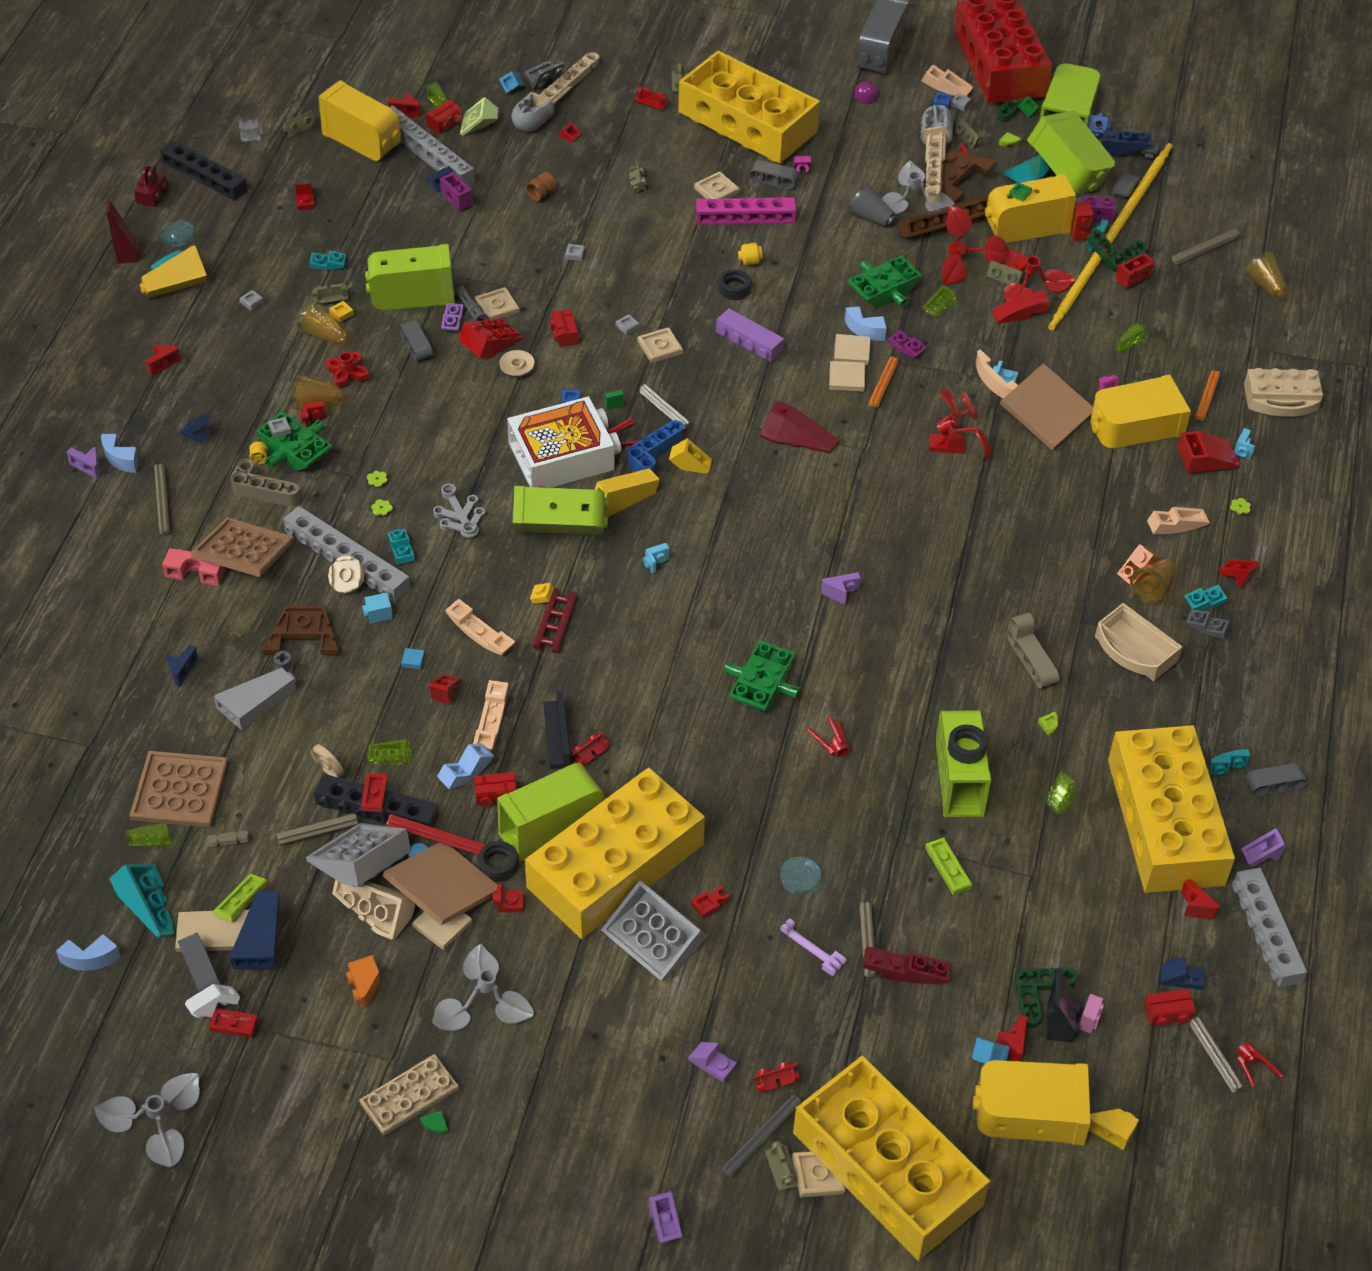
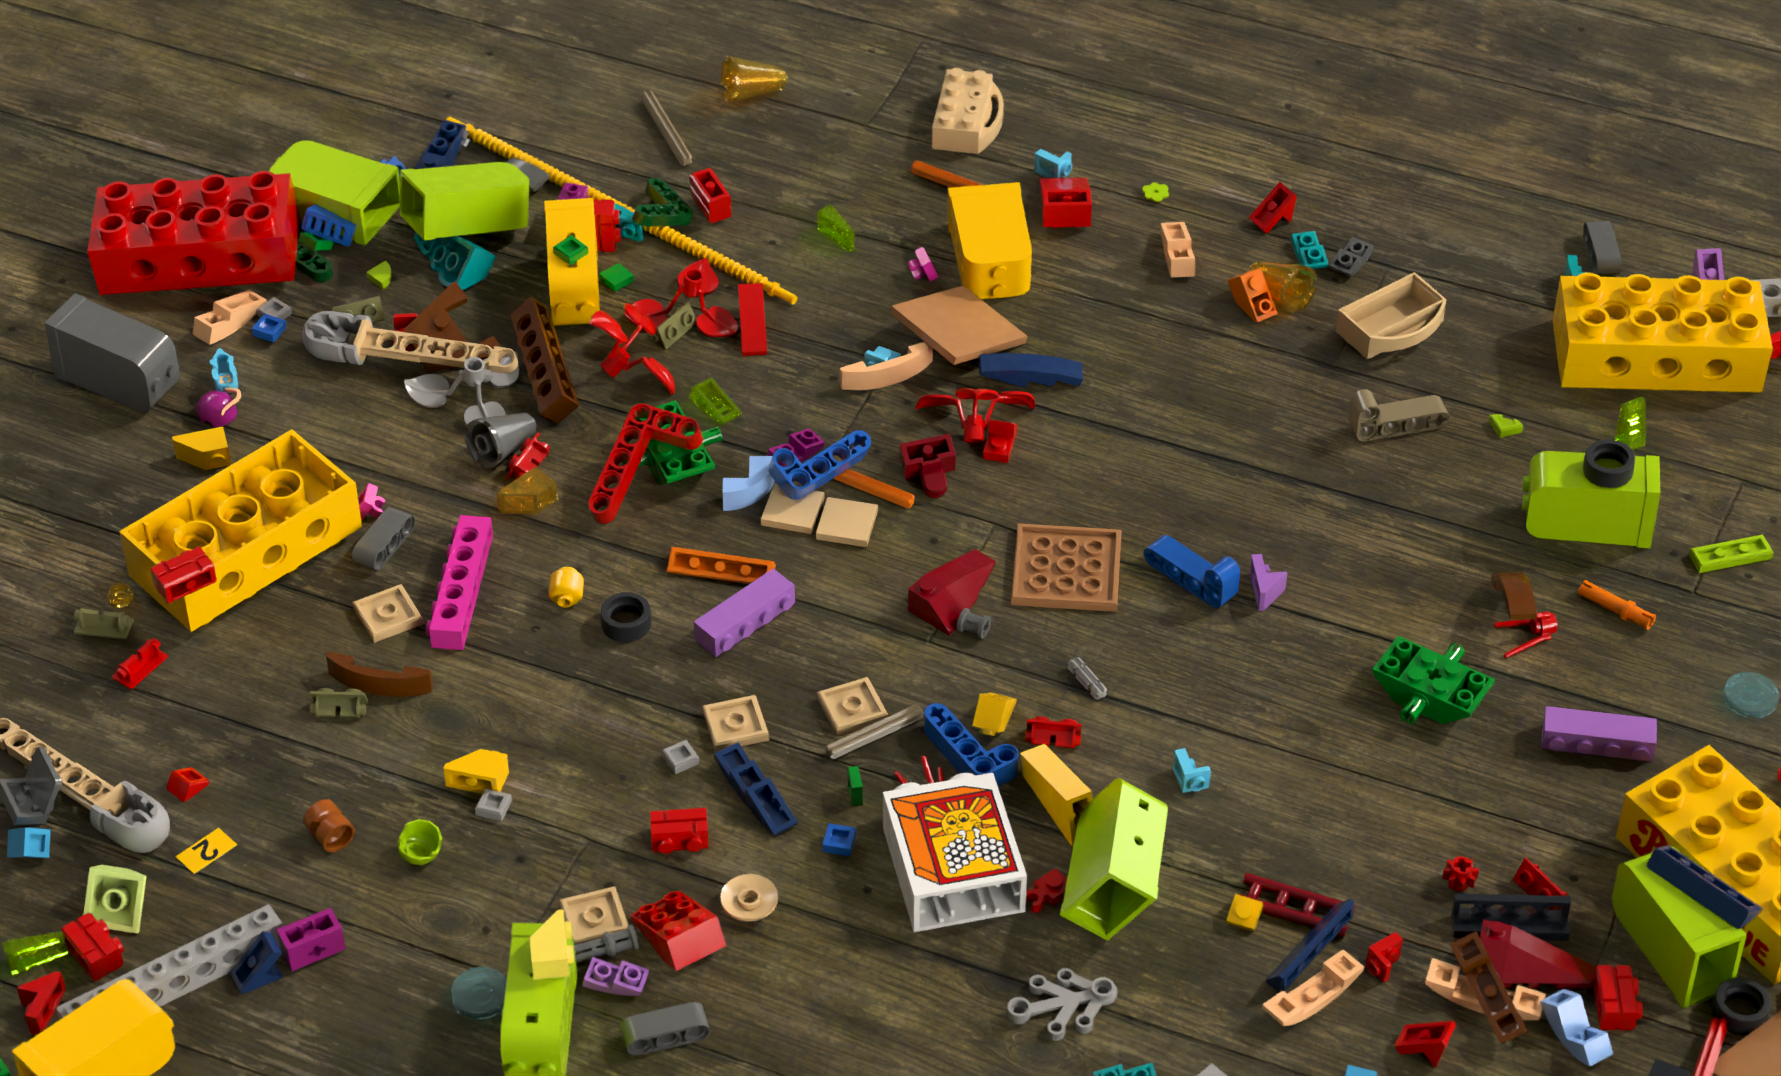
camera: 80 degrees left, 5 degrees down
none -> red brick [150,546,217,604]
none -> yellow slope [172,427,231,470]
none -> yellow sticker [175,828,237,874]
none -> medium azure animal [209,348,241,416]
none -> blue slope [301,204,356,247]
none -> reddish brown slope [326,652,433,697]
none -> lime hair [397,819,442,866]
none -> yellow slope [443,749,509,794]
none -> clear yellow slope [497,467,558,514]
none -> red hinge [506,432,550,482]
none -> light yellow slope [530,910,575,980]
none -> red beam [588,403,703,524]
none -> green tile [600,263,634,292]
none -> orange slope [666,547,776,585]
none -> dark blue slope [714,742,798,836]
none -> blue beam [768,430,871,500]
none -> tan tile [817,677,888,736]
none -> dark red brick [900,433,956,498]
none -> dark grey bush [957,608,991,639]
none -> dark blue slope [978,353,1083,388]
none -> medium nougat tile [1011,523,1122,612]
none -> red hinge [1025,716,1082,748]
none -> light grey axle [1068,657,1107,700]
none -> blue beam [1143,535,1240,608]
none -> dark blue slope [1266,899,1354,992]
none -> red bracket [1366,932,1403,983]
none -> red gear [1442,856,1479,892]
none -> reddish brown slope [1450,932,1528,1044]
none -> dark red wedge [1480,920,1595,988]
none -> reddish brown slope [1491,572,1537,619]
none -> medium lavender brick [1541,706,1657,762]
none -> orange pin [1578,580,1656,630]
none -> dark blue slope [1647,845,1762,929]

